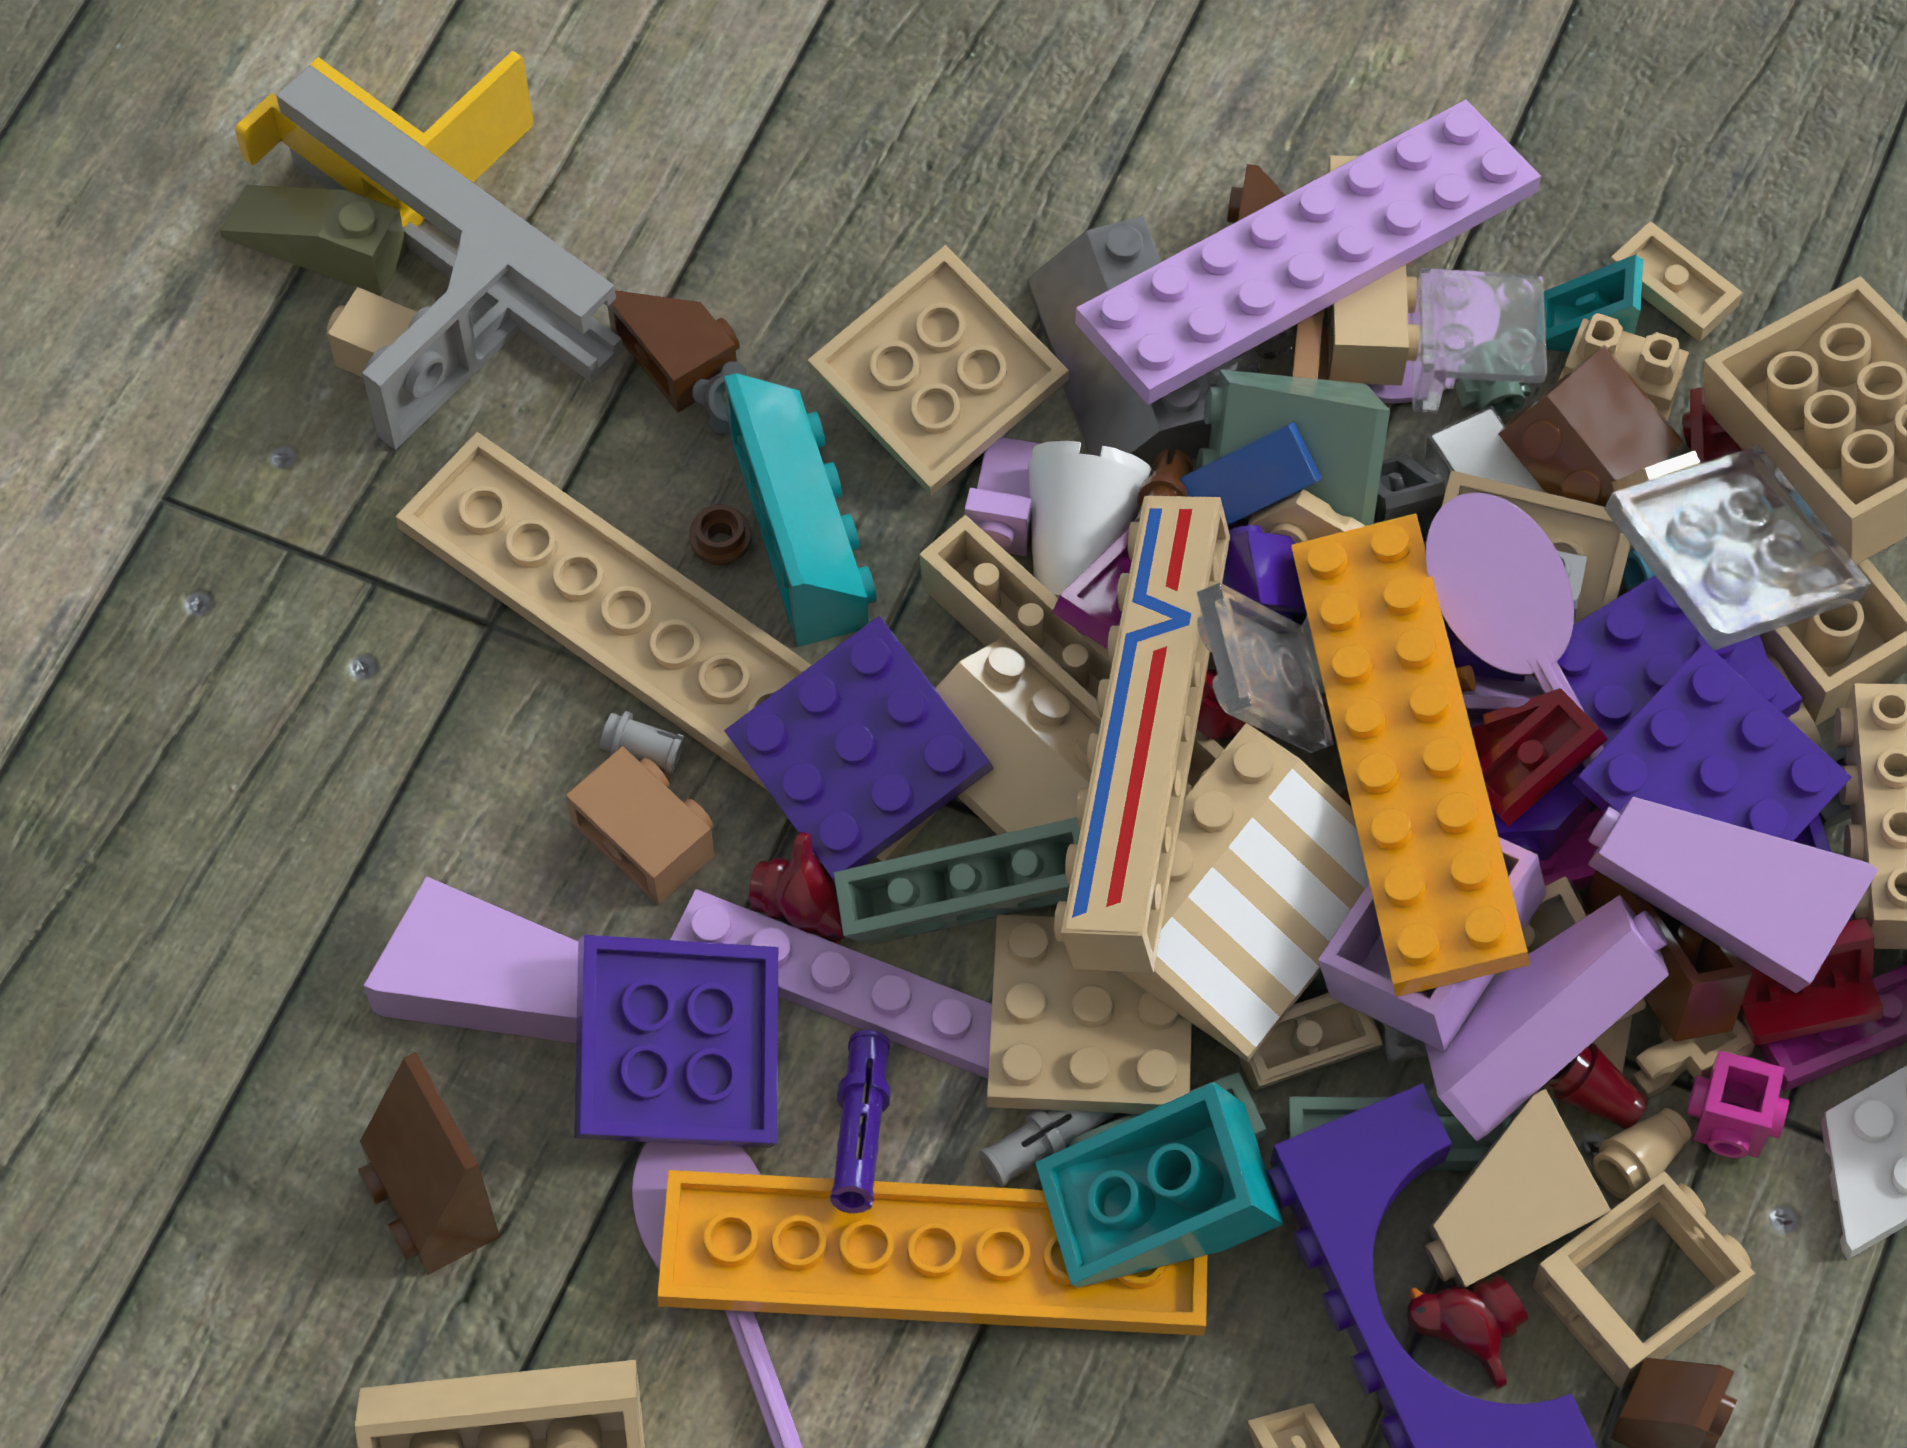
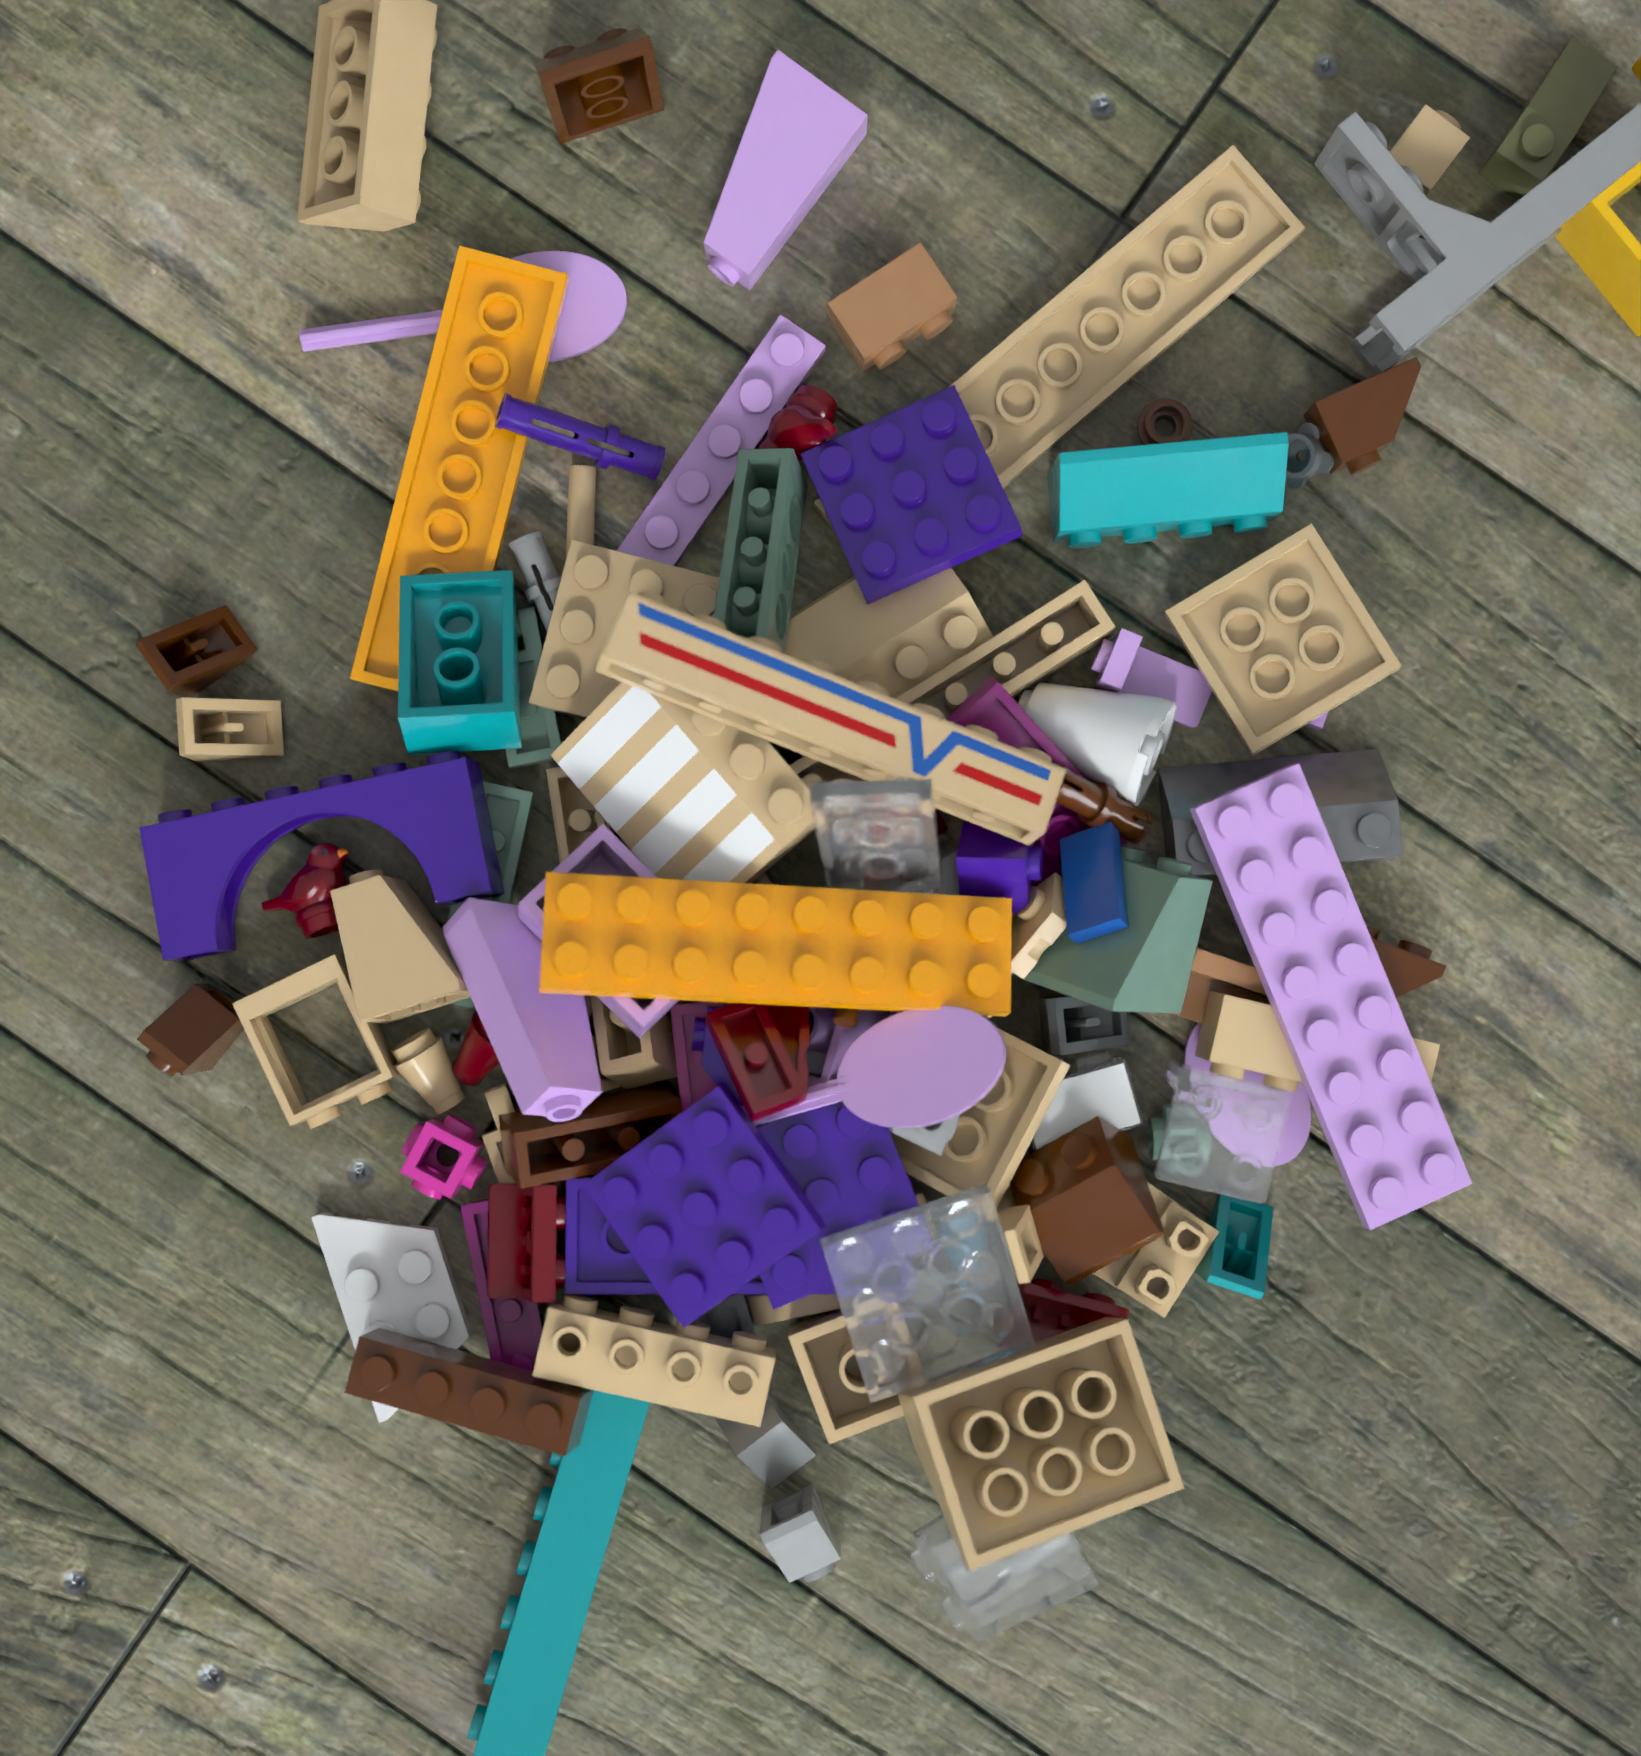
camera: 95 degrees right, 25 degrees up
dark purple plate [574,935,779,1148] -> none
light grey pin [599,711,685,774] -> none
lavender slope [1588,797,1879,993] -> none
tan plate [1609,221,1743,342] -> none
none -> tan piece [566,465,597,558]

